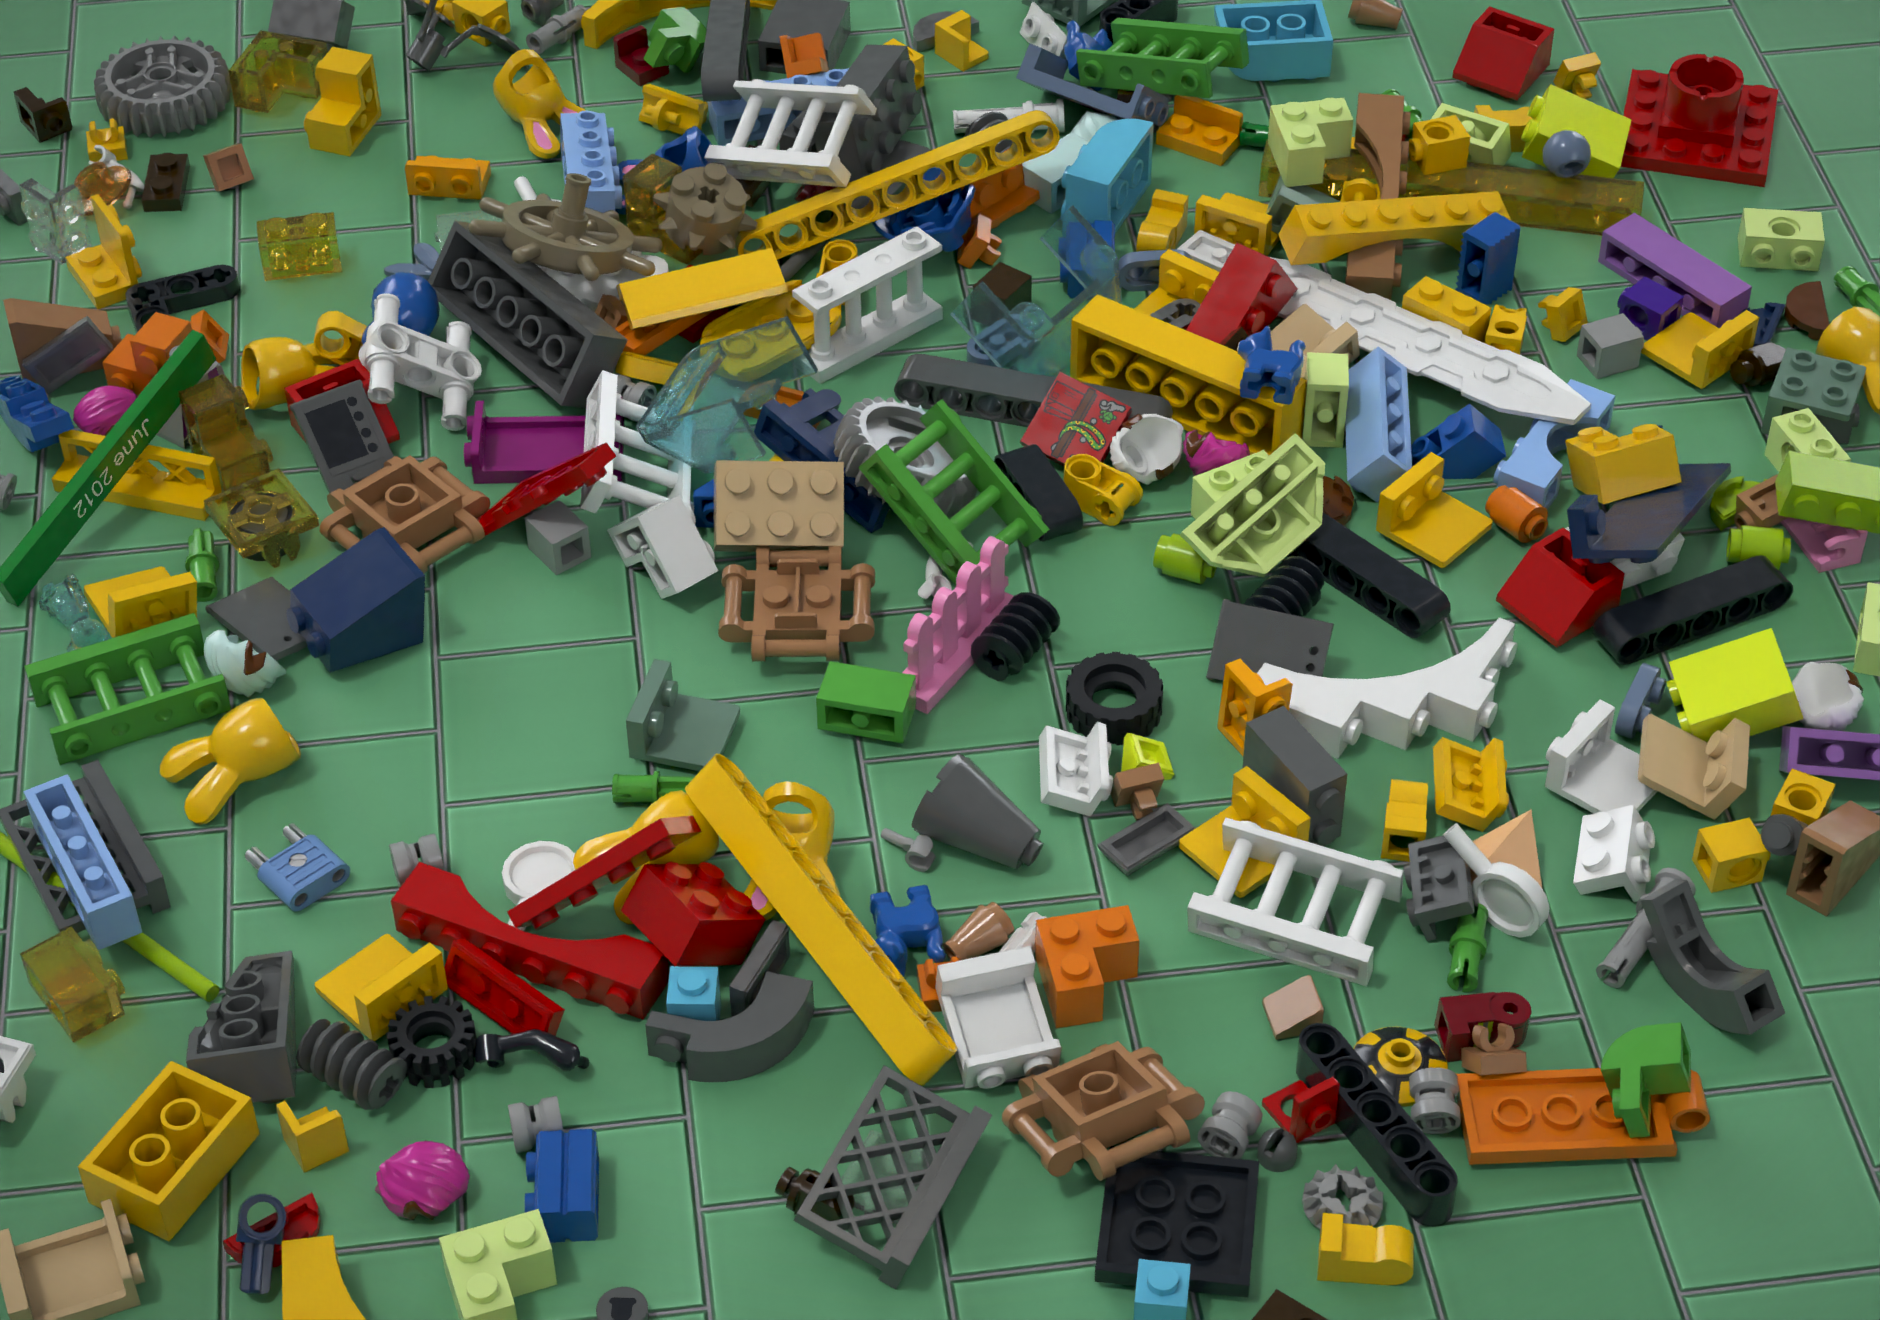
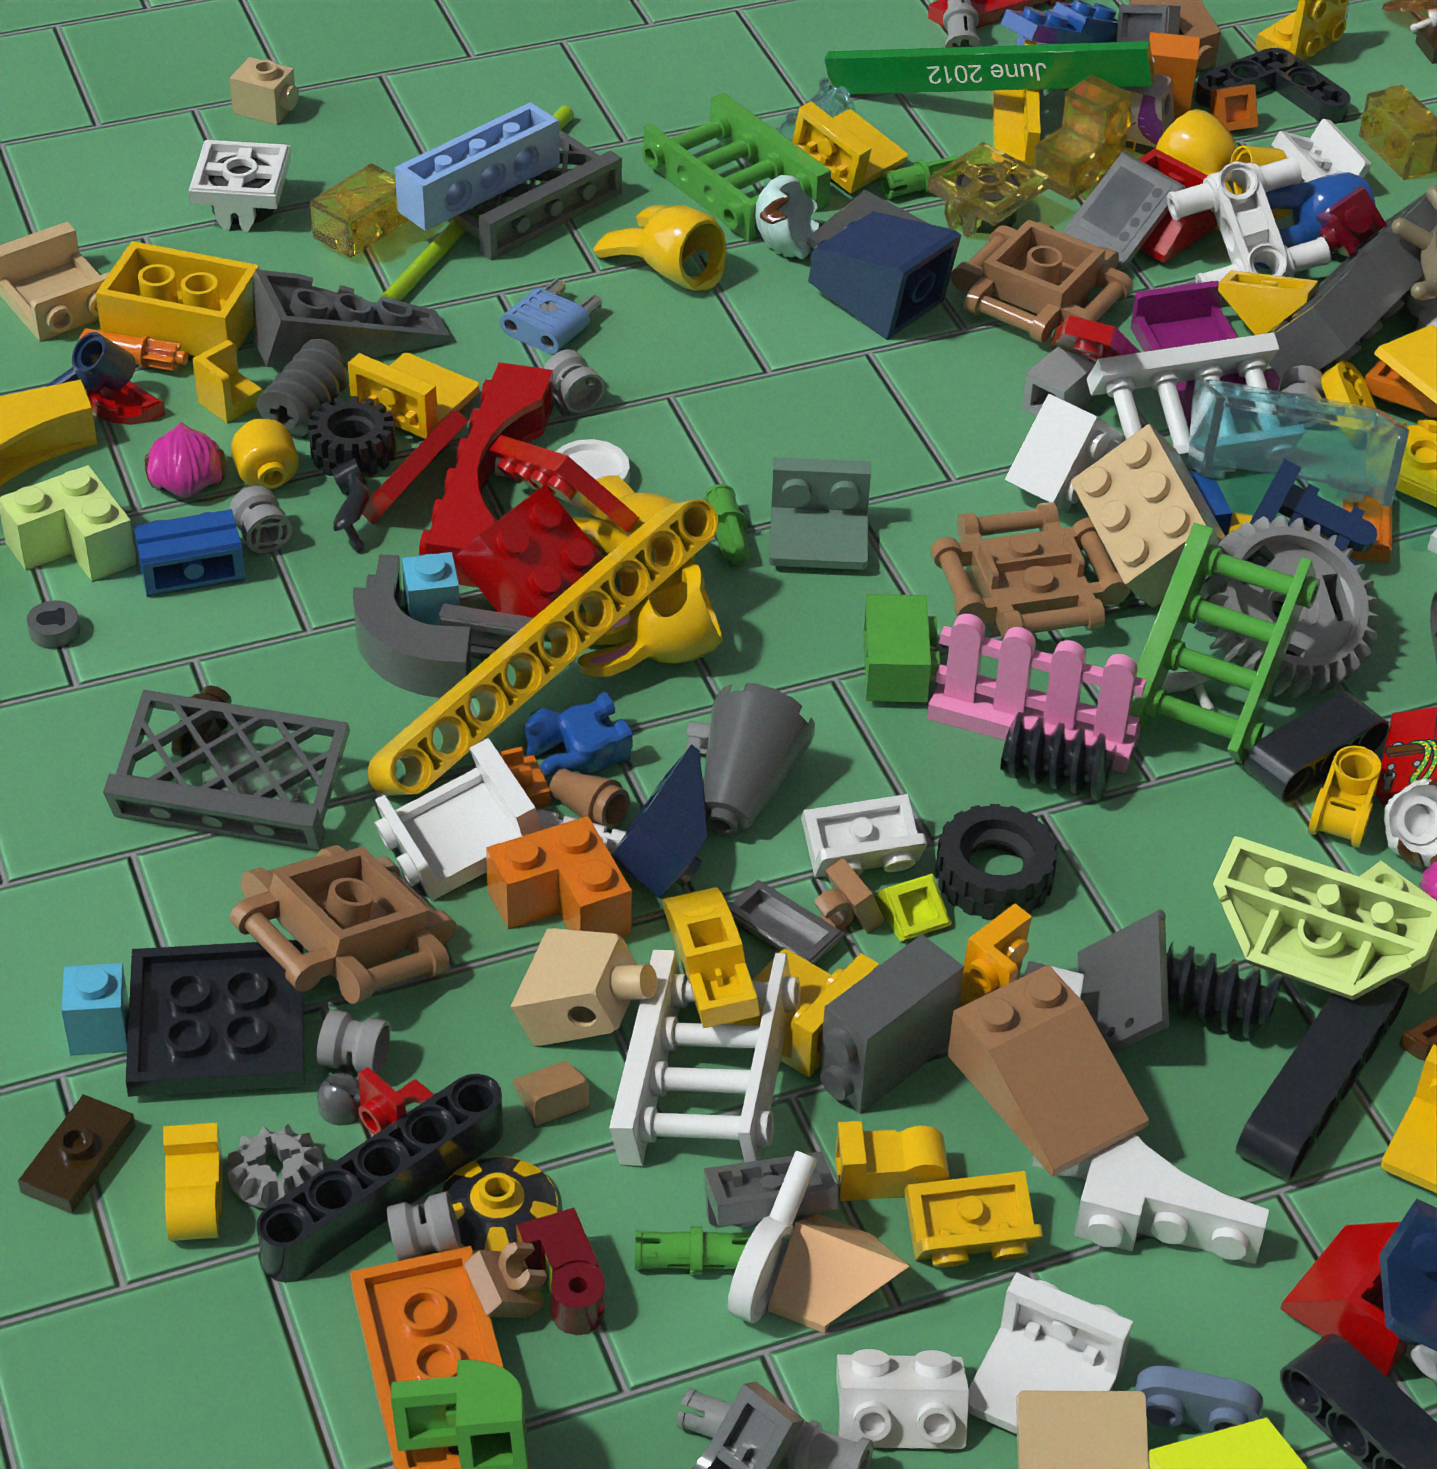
camera: 75 degrees right, 0 degrees up
none -> orange piece [79,328,188,371]
none -> yellow head [231,418,299,489]
none -> tan torso [510,928,657,1046]
none -> dark blue slope [611,744,707,898]
none -> yellow slope [662,887,760,1029]
none -> medium nougat slope [948,964,1149,1177]
none -> yellow slope [1218,270,1318,335]
none -> white bracket [1271,119,1371,183]
none -> dark red bracket [1316,186,1387,257]

